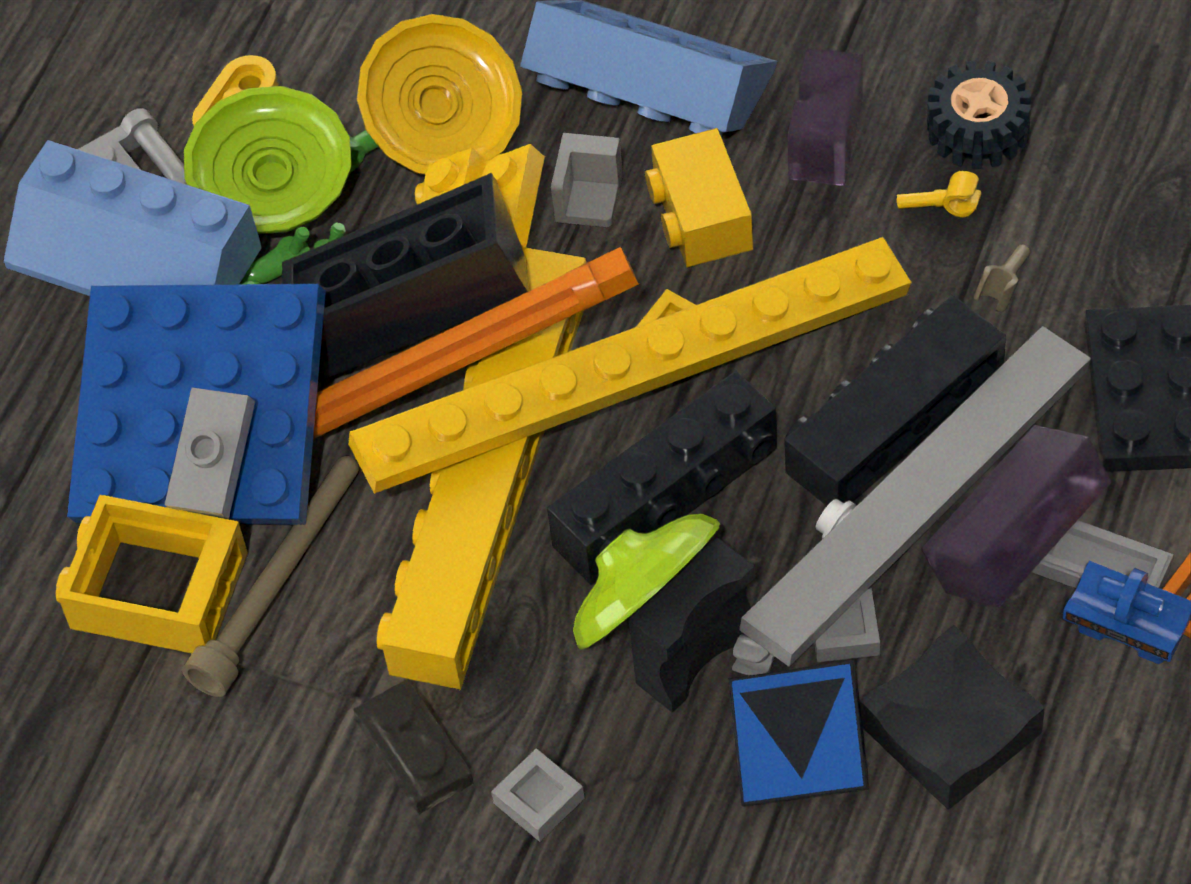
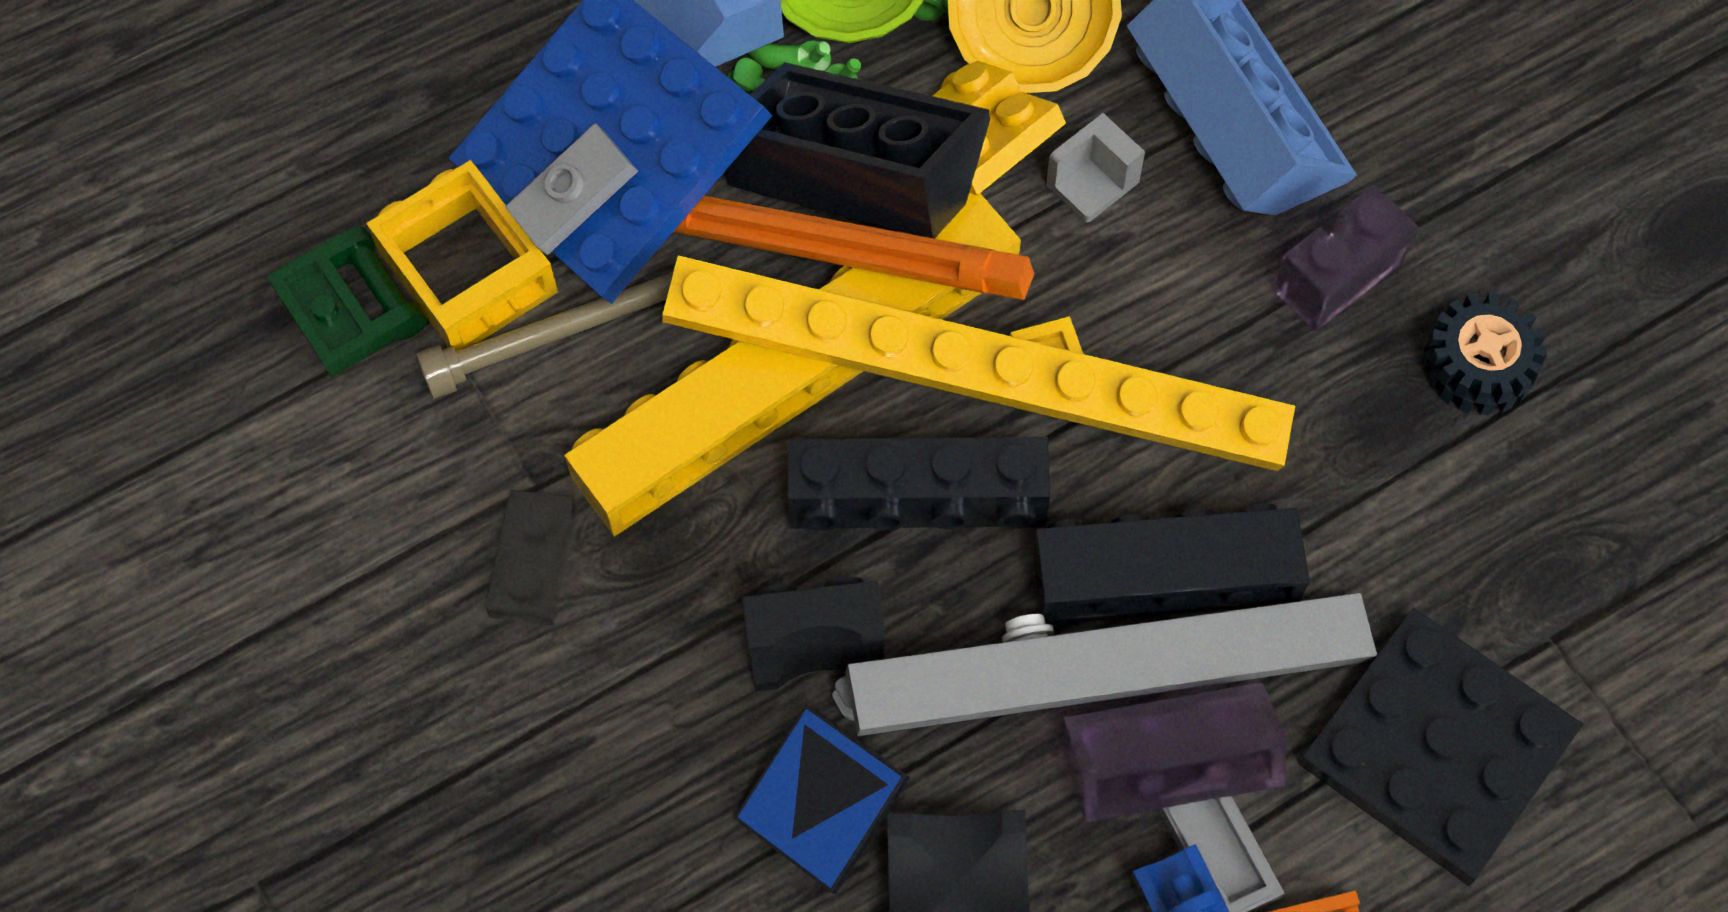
camera: 35 degrees right, 10 degrees up
light grey plate [491,749,585,842] -> none
lime hat [573,514,720,650] -> none
yellow brick [645,128,753,267] -> none
light grey plate [814,588,880,662] -> none
yellow hand [897,171,981,217] -> none
dark tan hand [974,245,1030,312] -> none
none -> dark green plate [266,226,427,378]

